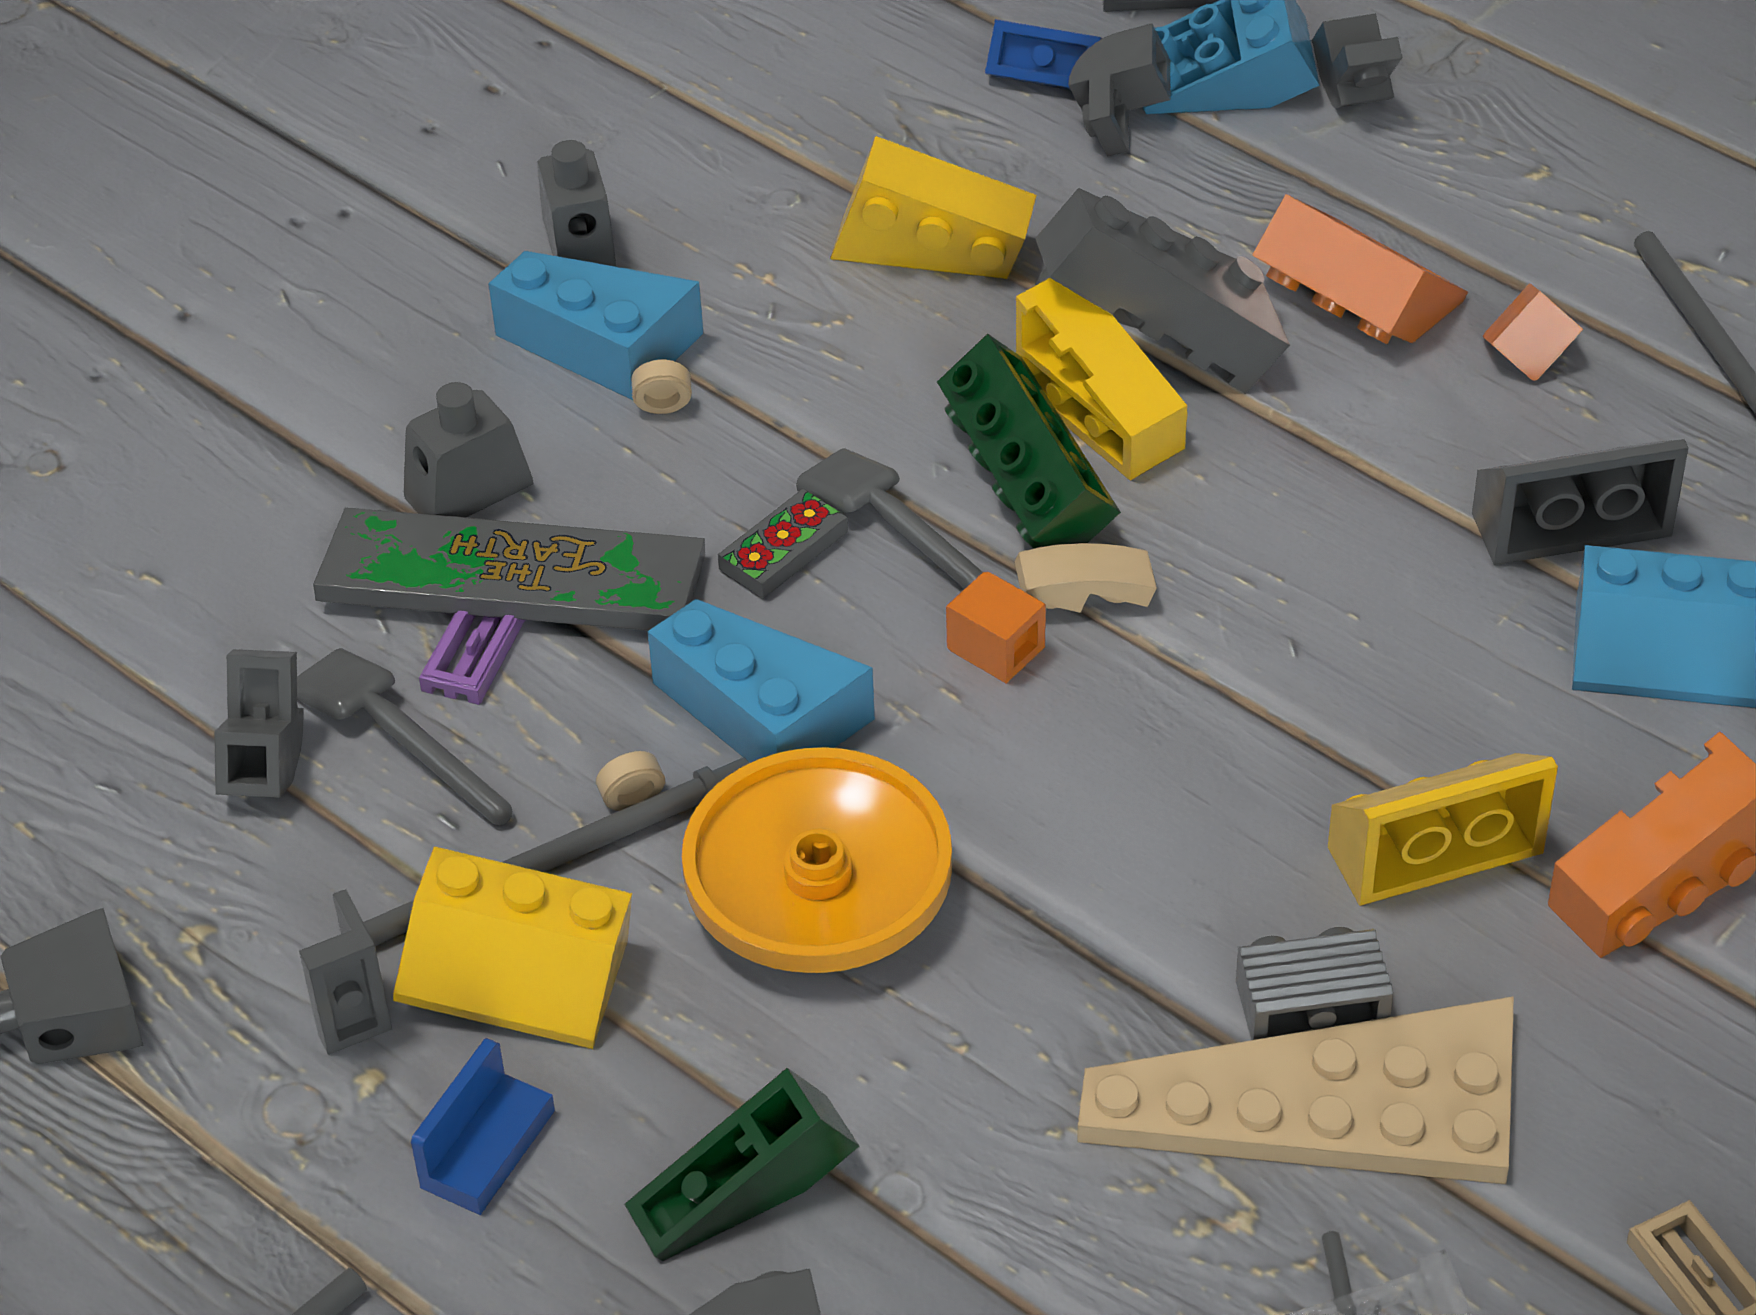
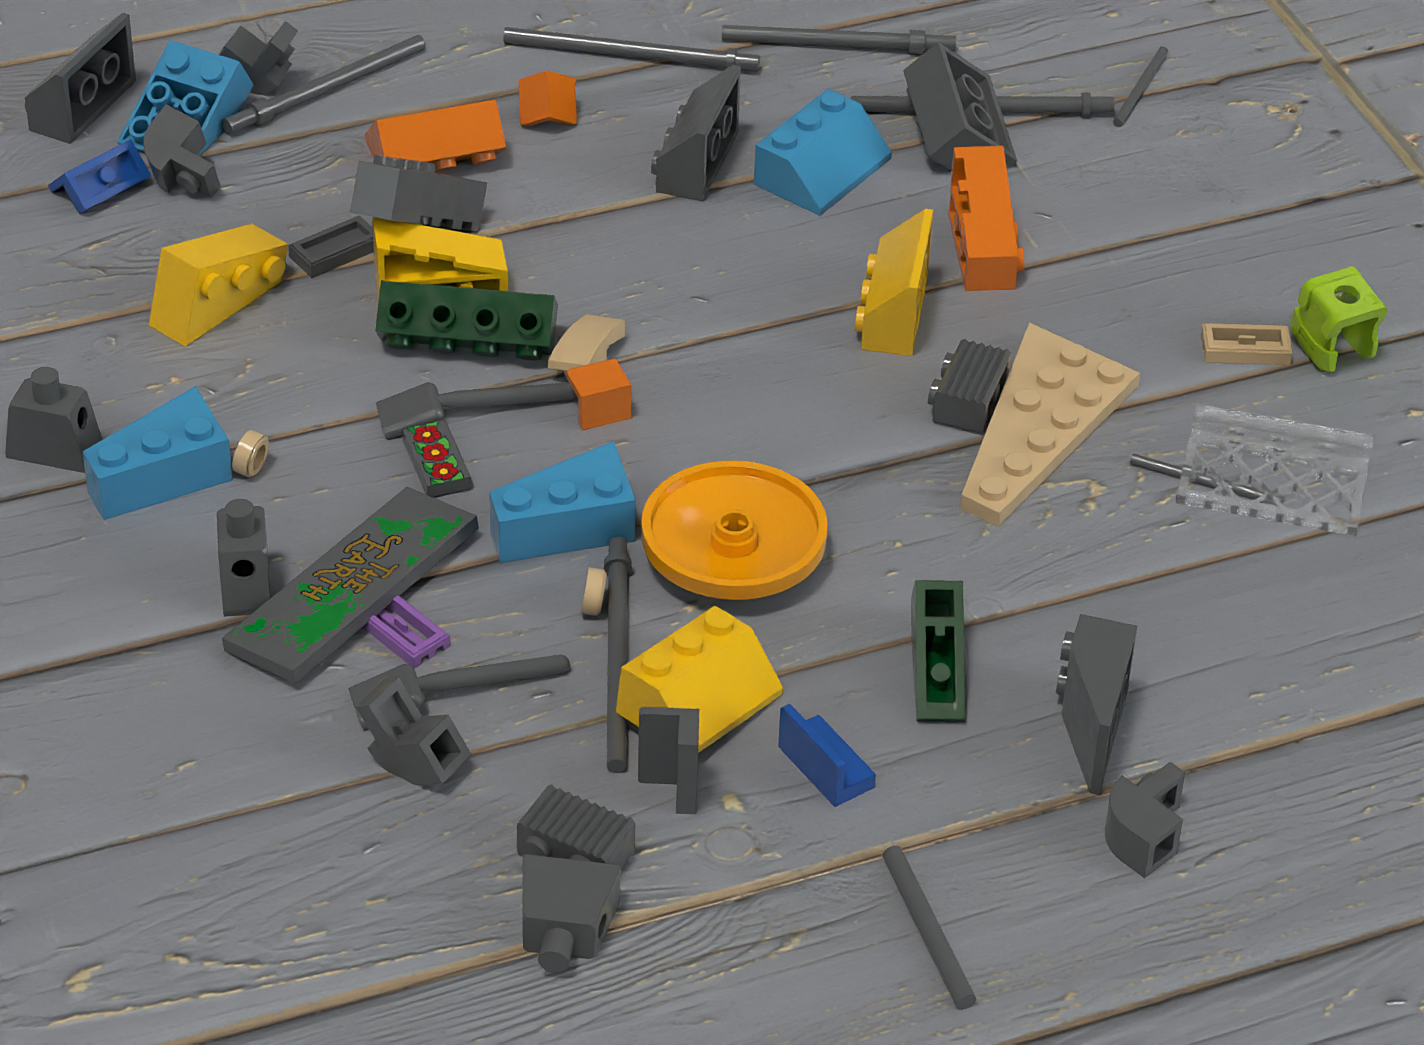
camera: 65 degrees left, 5 degrees down
none -> dark grey bar [222,35,426,134]
none -> dark grey brick [517,784,635,870]

